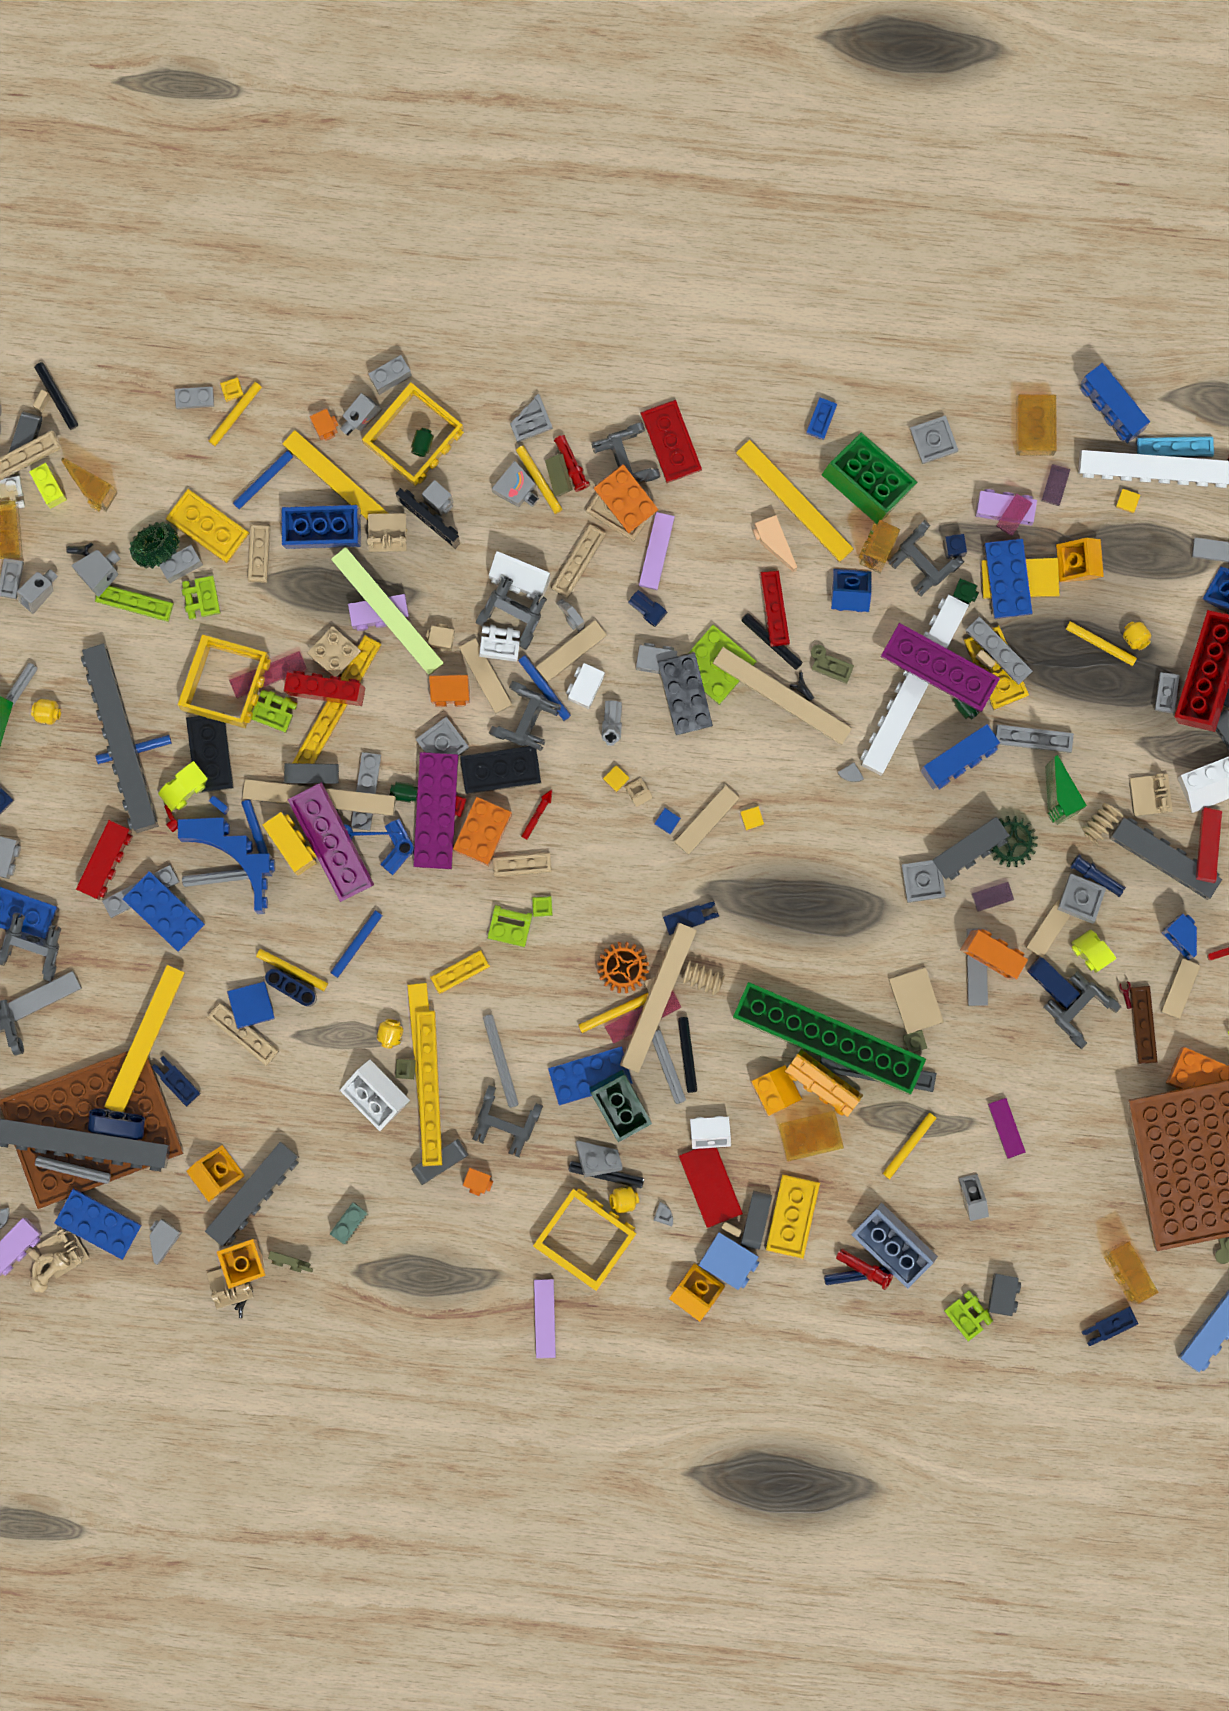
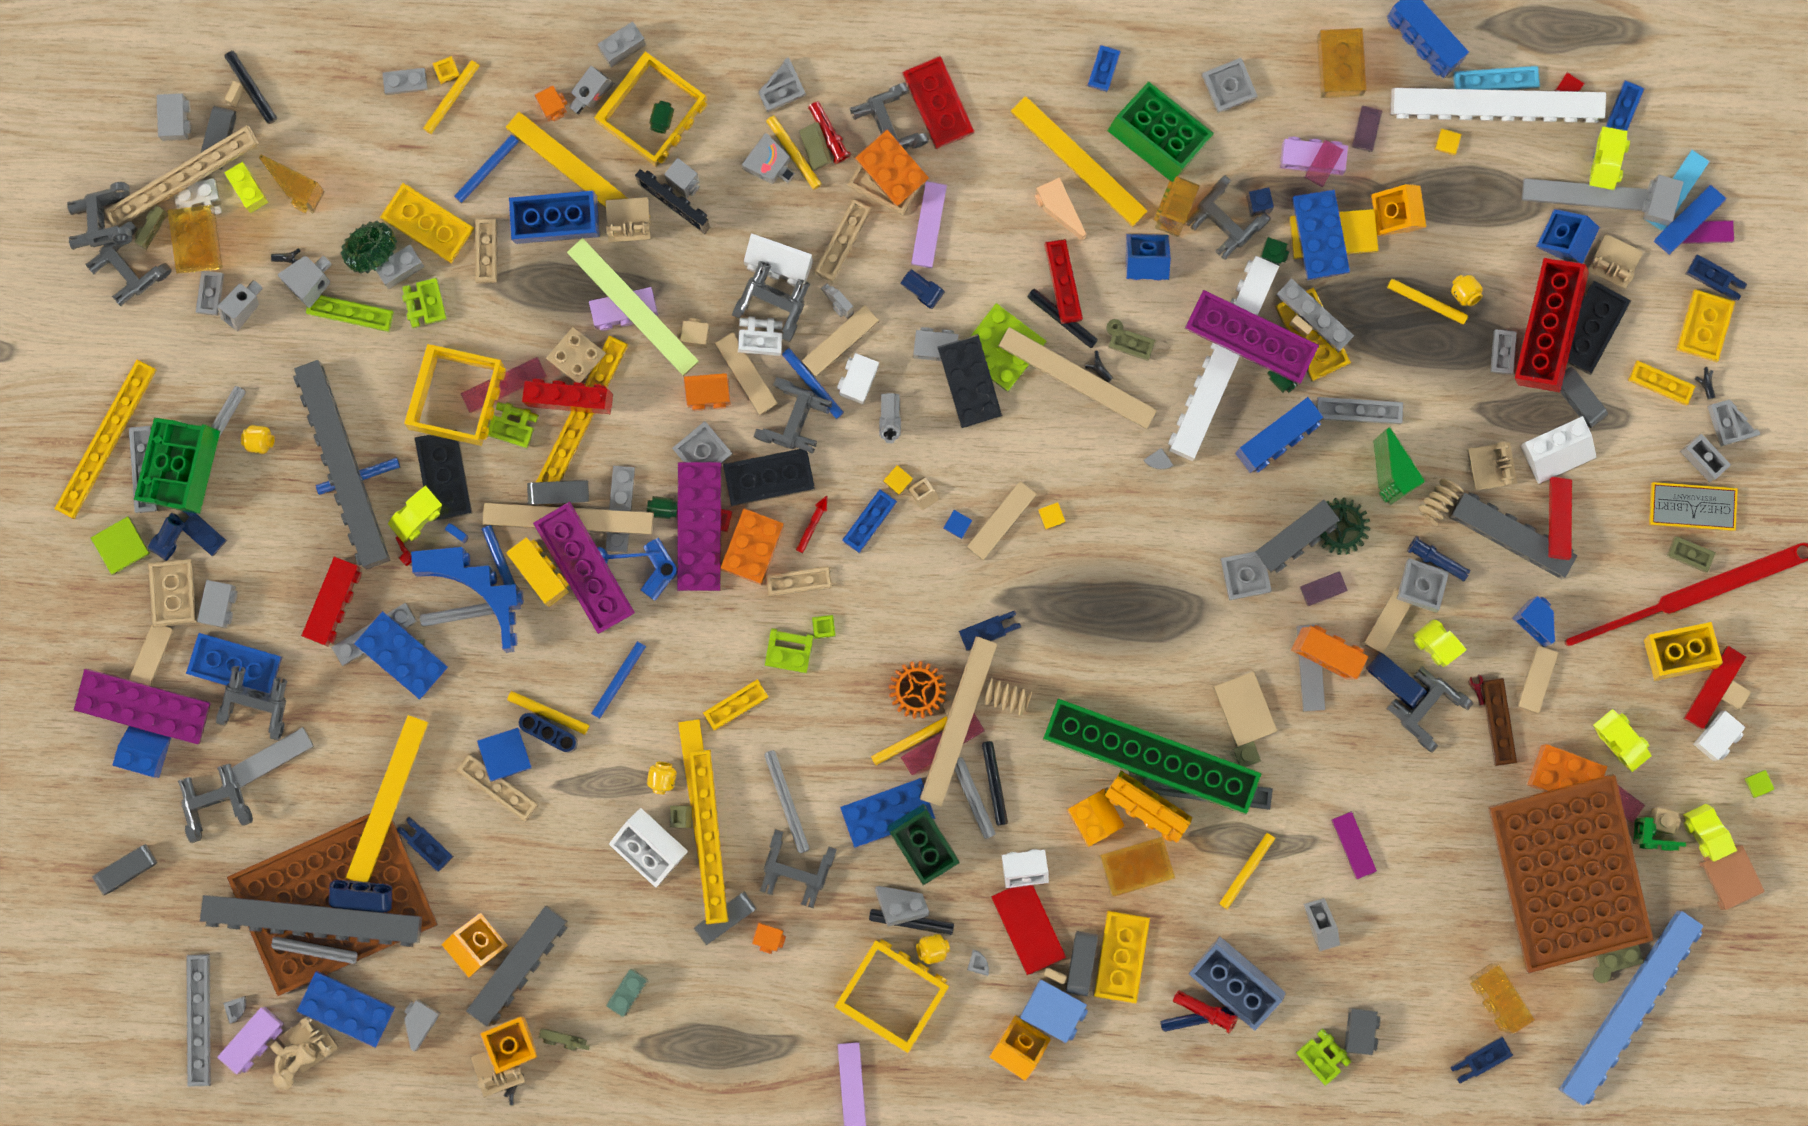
camera: 10 degrees left, 0 degrees up
none -> blue tile [842,489,897,553]

